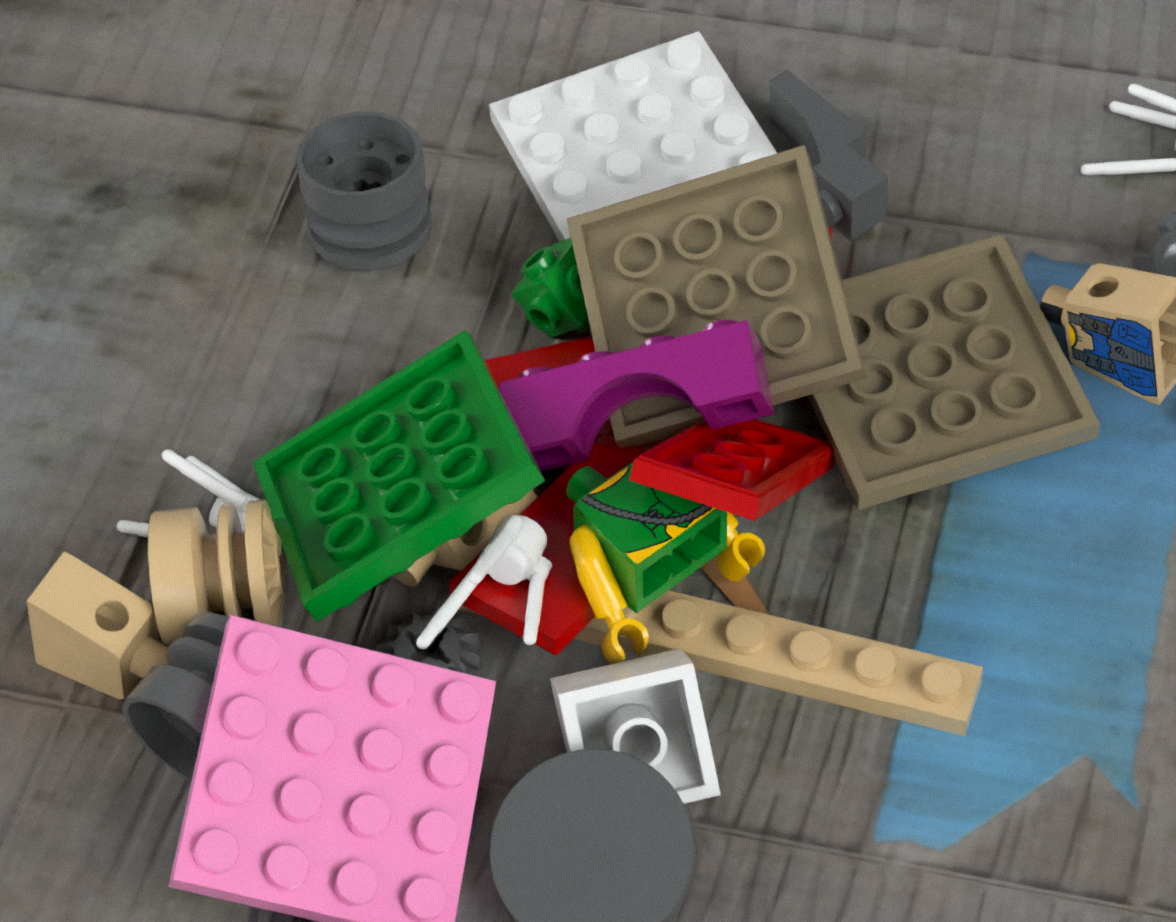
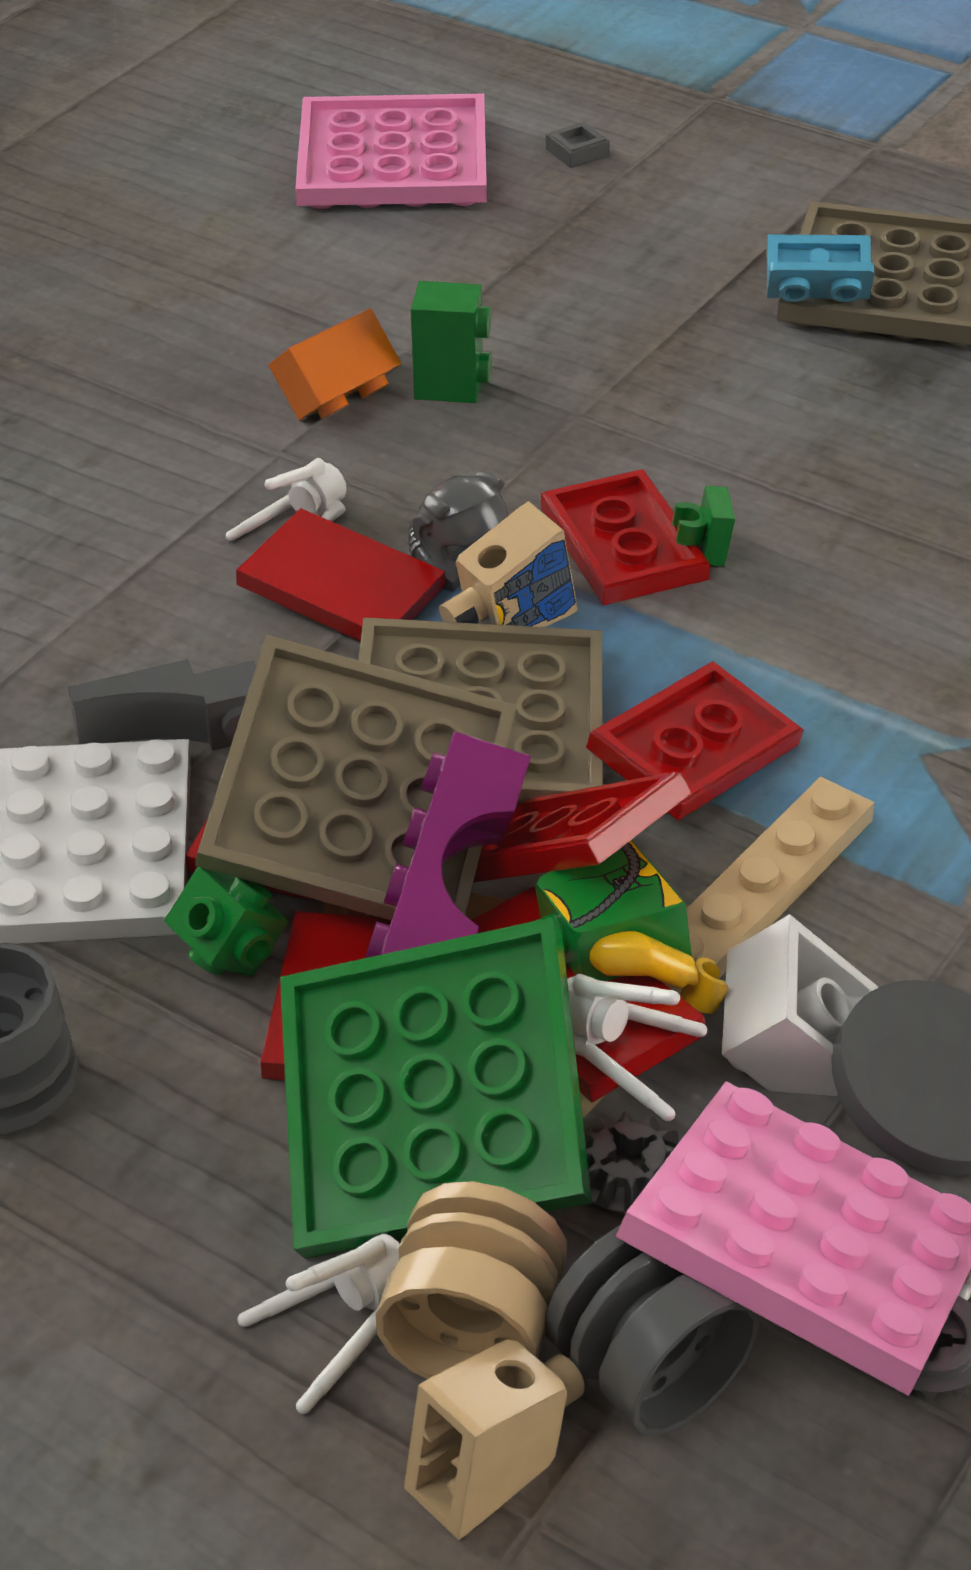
camera: 75 degrees left, 10 degrees down
none -> red tile [236,508,446,641]
none -> red tile [586,661,804,821]

